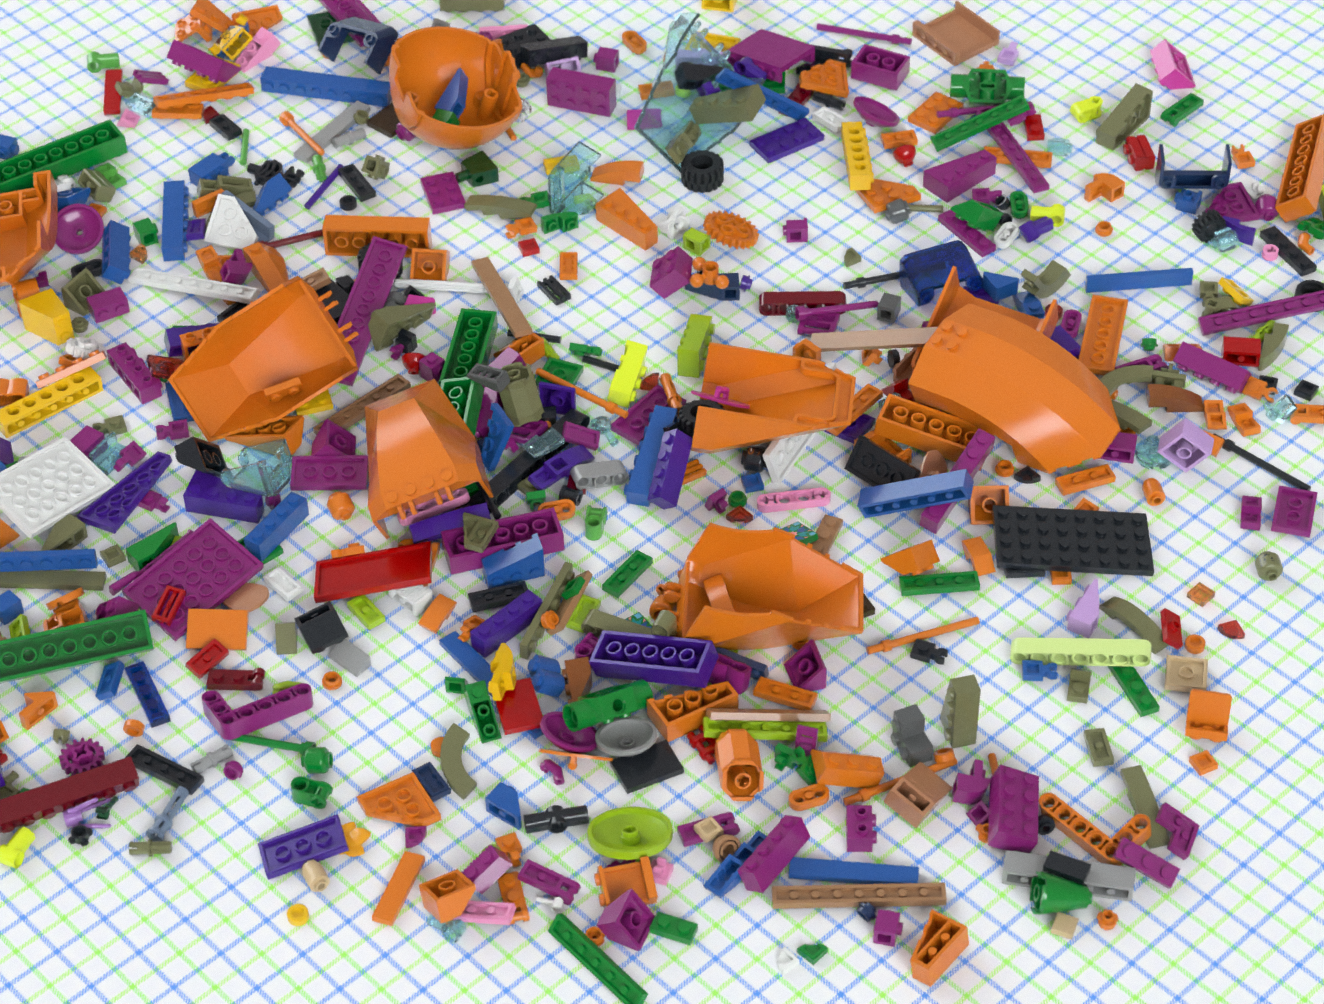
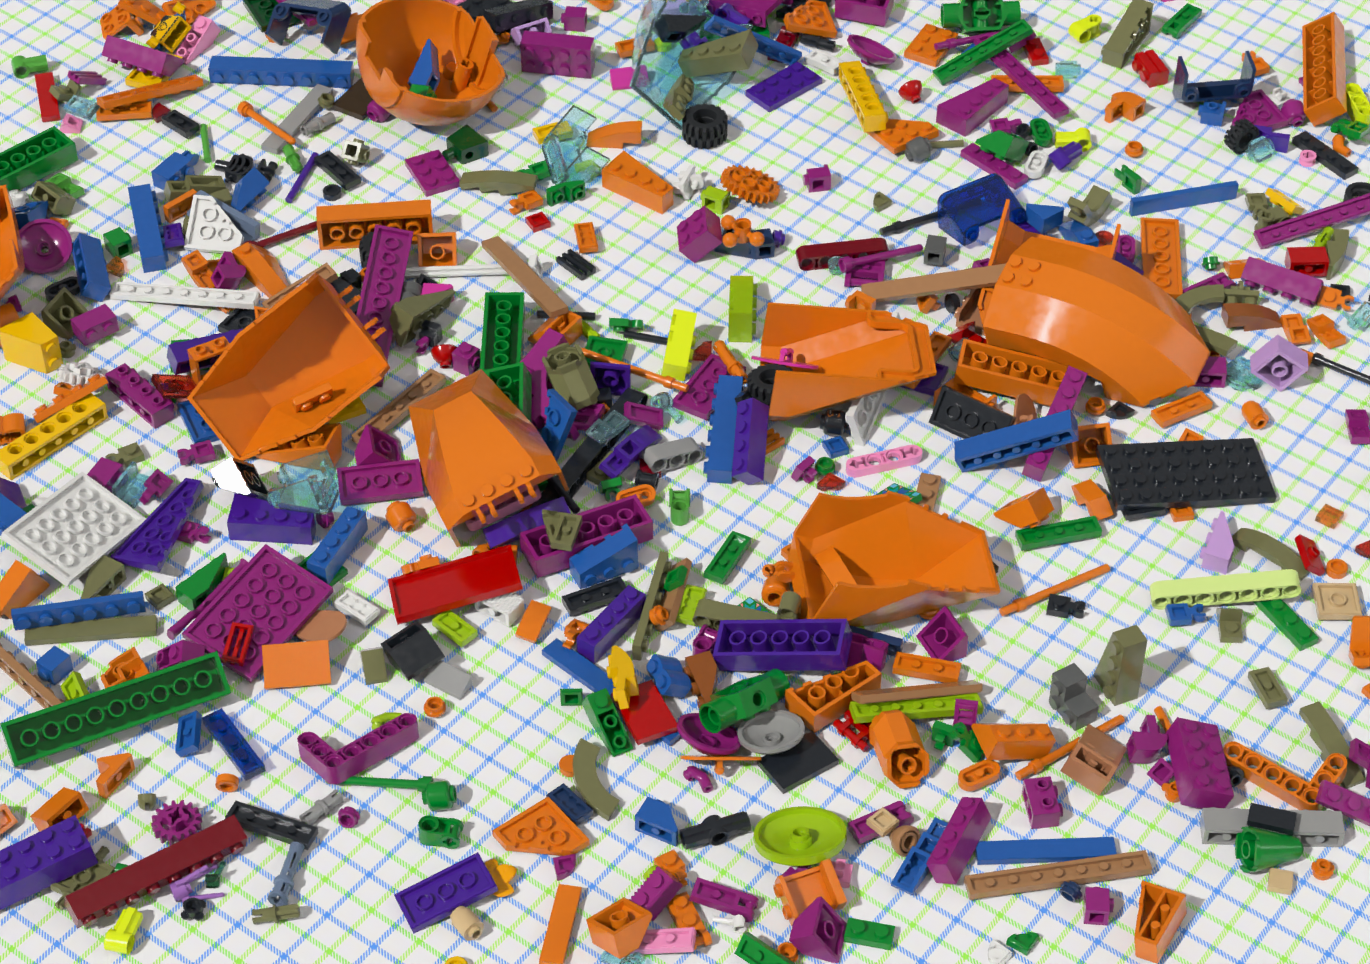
camera: 10 degrees left, 0 degrees up
orange tile [46,587,85,611] -> none
red plate [186,639,229,679] -> none
dark red plate [206,668,266,691] -> none
dark grey slope [467,363,510,393] -> none
orange plate [881,130,918,149] -> none
orange tile [933,748,955,763] -> none
none -> green plate [1114,164,1142,195]

